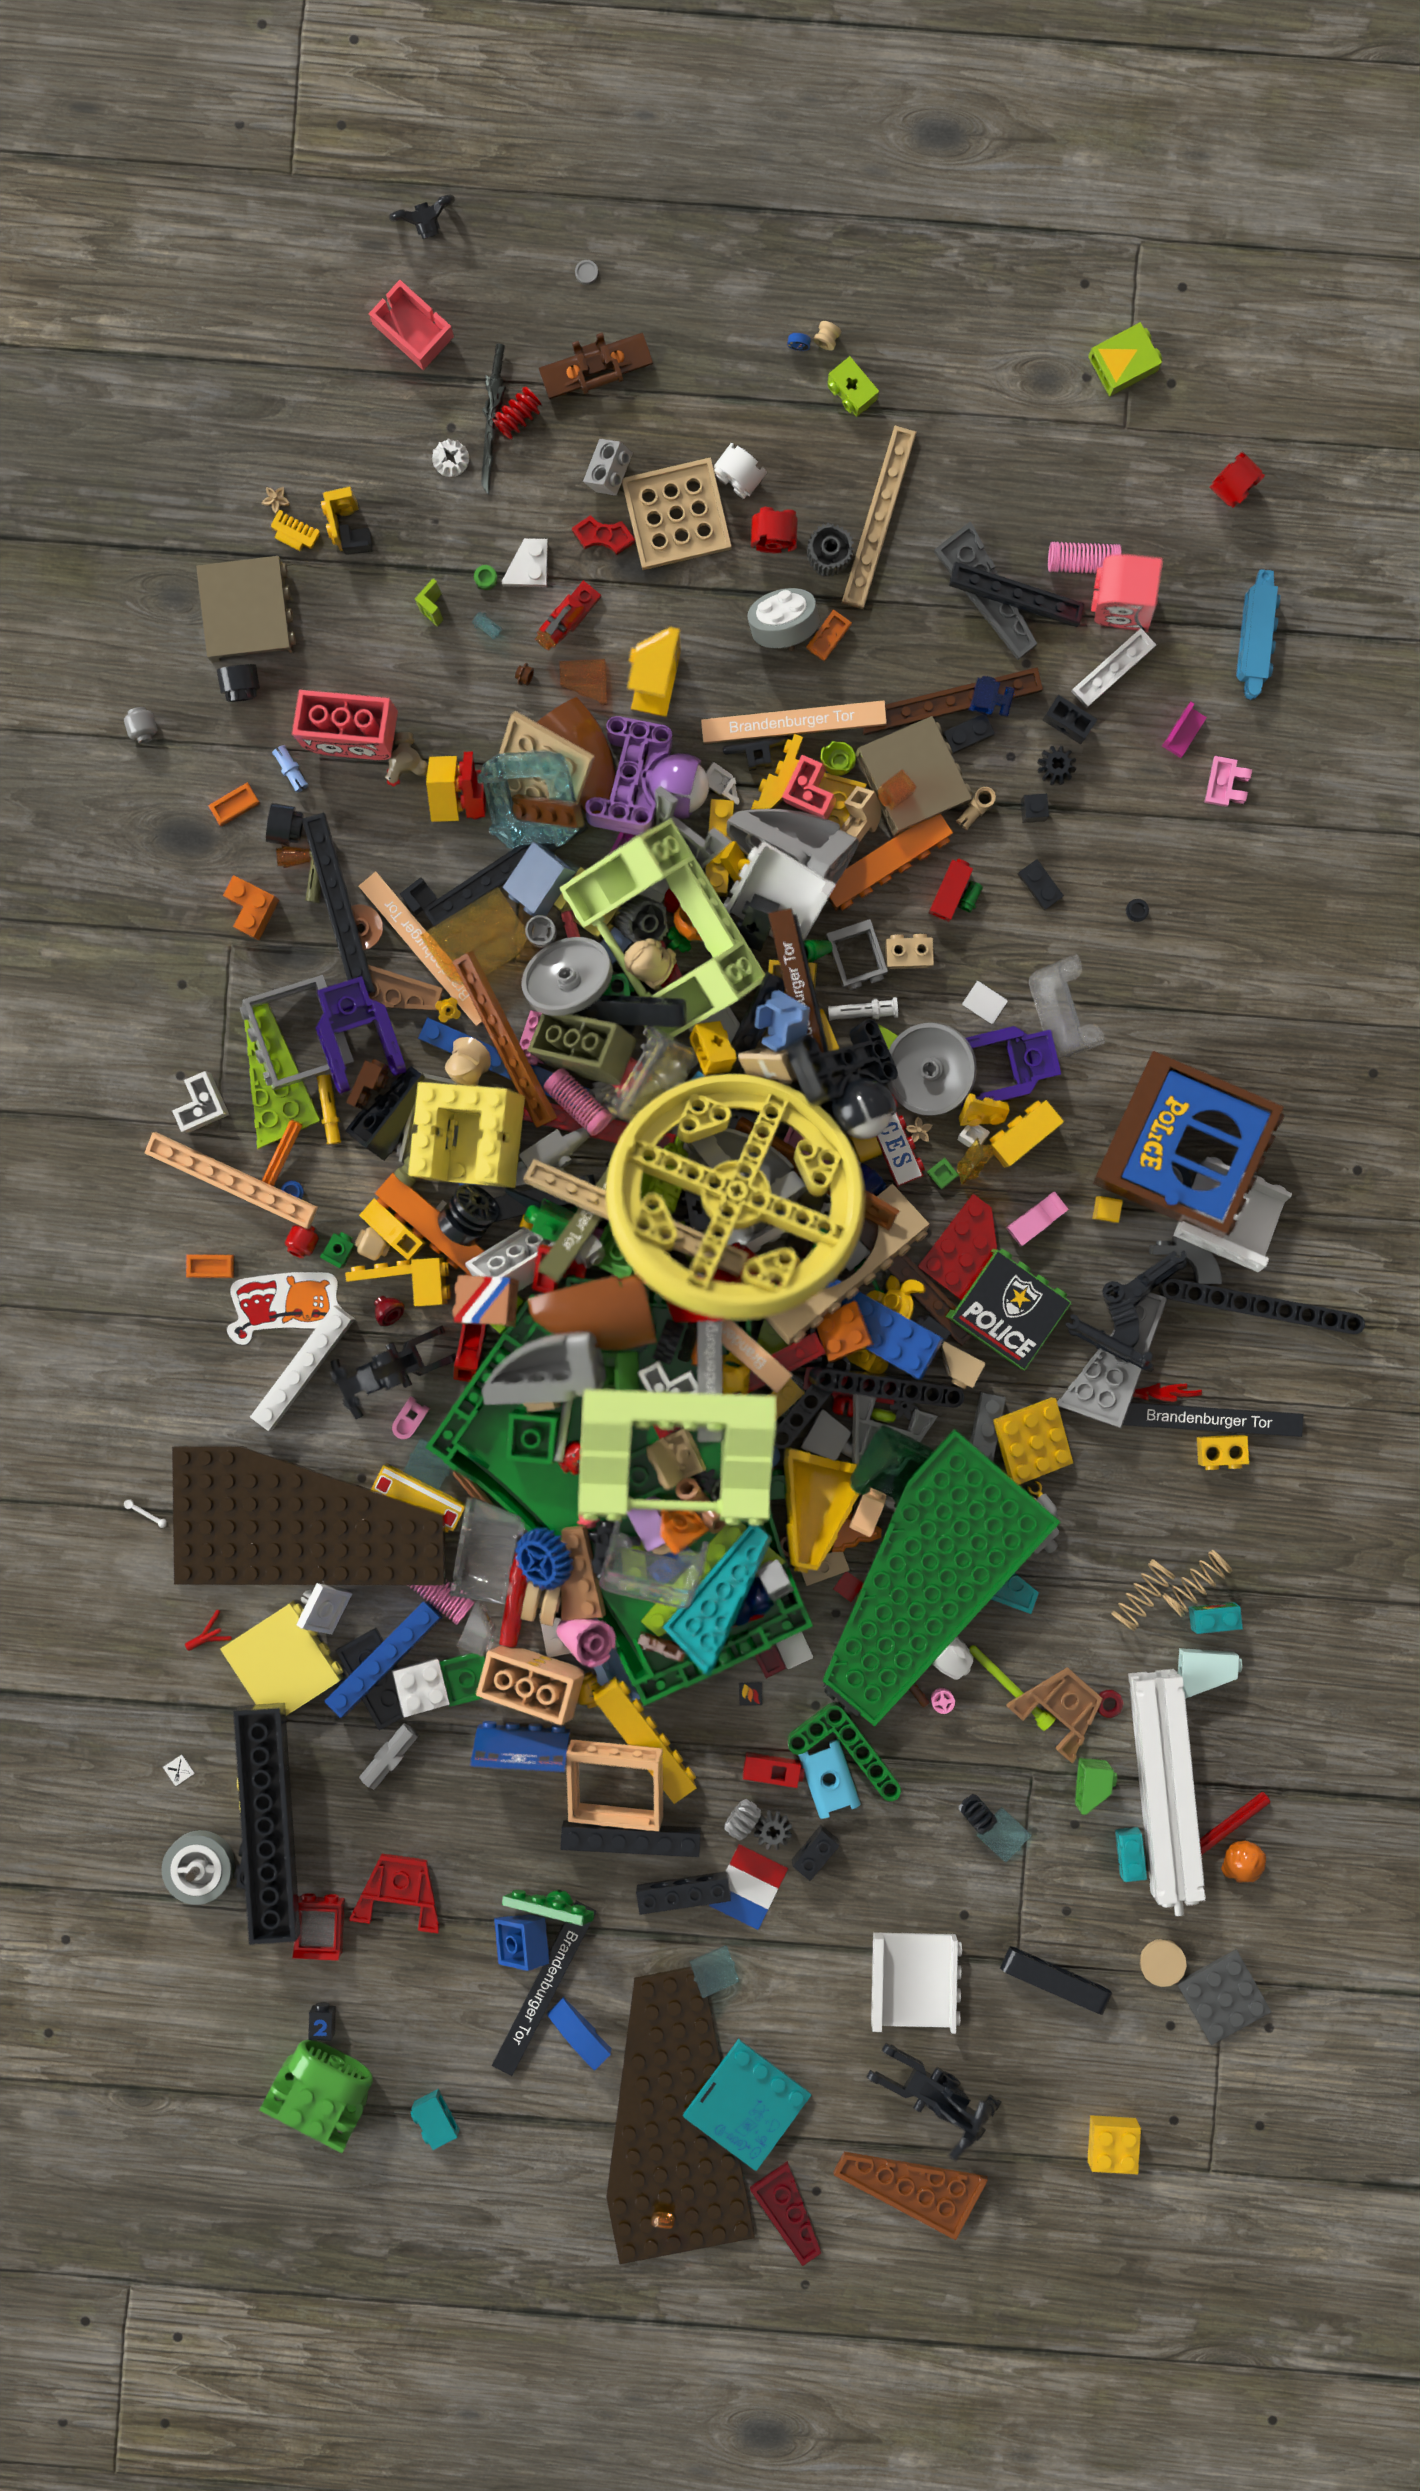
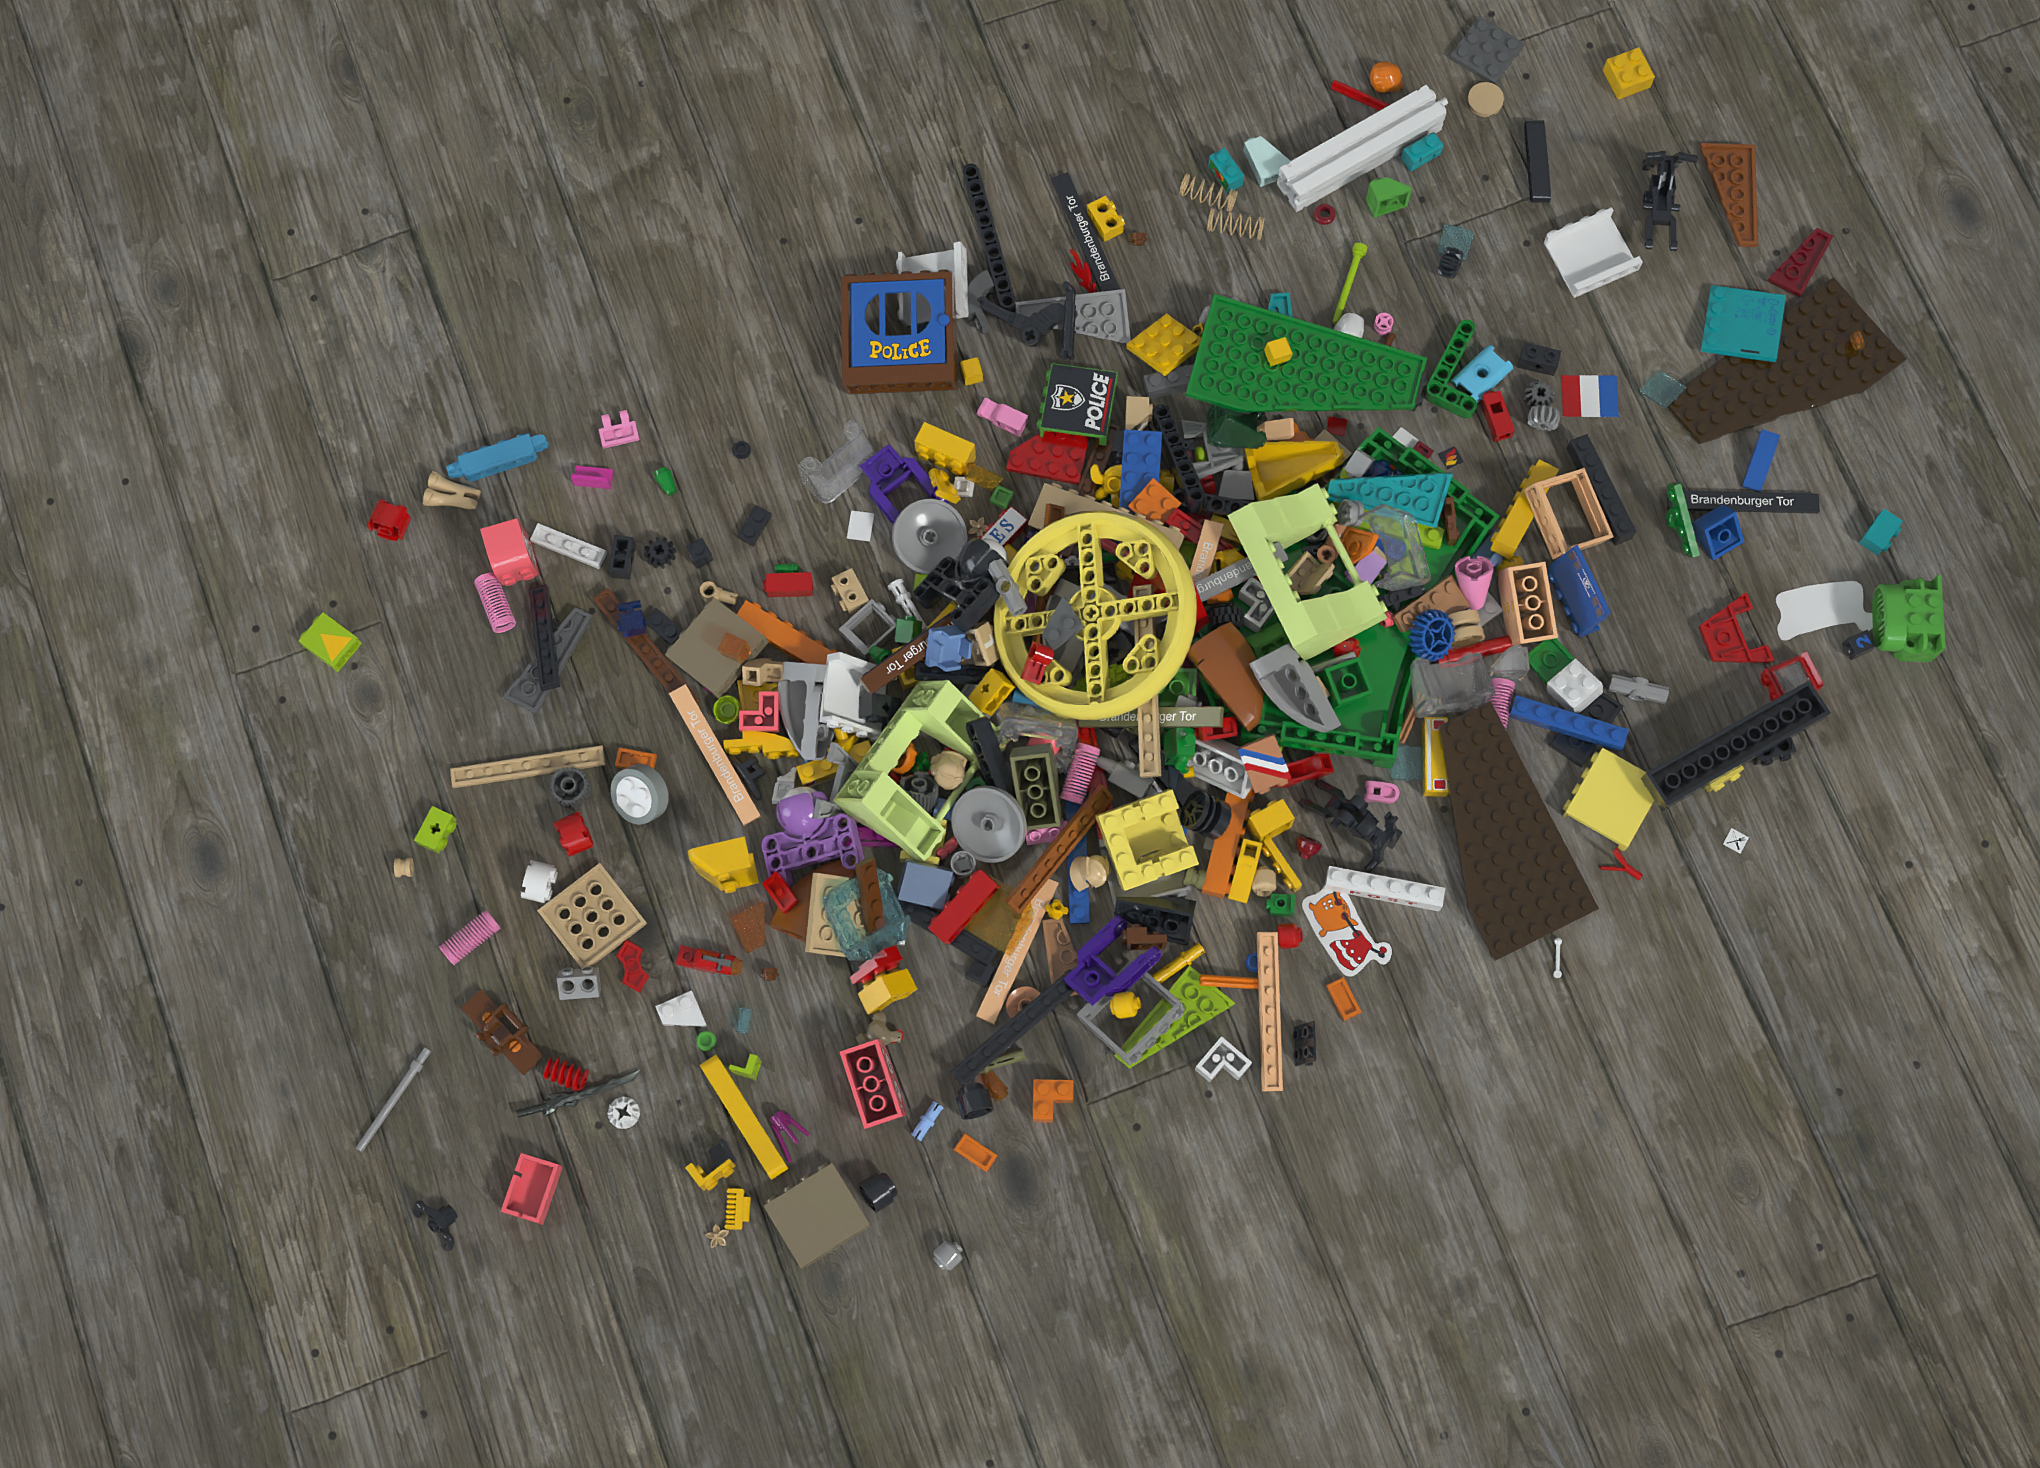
camera: 110 degrees left, 15 degrees down
wheel [162,1830,235,1905] -> none
white tile [296,1583,352,1634] -> none
light grey piece [575,260,598,284] -> none
black brick [636,1871,731,1915] -> none
blue tile [787,333,811,351] -> none
medium nougat wing [1006,1667,1103,1764] -> none
none -> light grey bar [356,1047,431,1152]
none -> tan piece [423,471,481,510]
none -> bright pink piece [439,910,501,965]
none -> green cone [654,467,677,496]
none -> yellow beam [700,1054,788,1180]
none -> red plate [762,871,800,914]
none -> magenta plant [770,1110,810,1162]
none -> green brick [895,615,923,643]
none -> red brick [928,869,1001,945]
none -> light grey piece [988,559,1028,617]
none -> red plate [1020,642,1054,685]
none -> dark grey wing [1042,597,1085,650]
none -> yellow head [1110,991,1141,1019]
none -> reddish brown plate [1129,232,1147,246]
none -> yellow piece [1264,337,1293,366]
none -> black hinge [1293,1021,1316,1066]
none -> light grey wheel [1338,499,1364,527]
none -> white sticker [1776,581,1873,640]

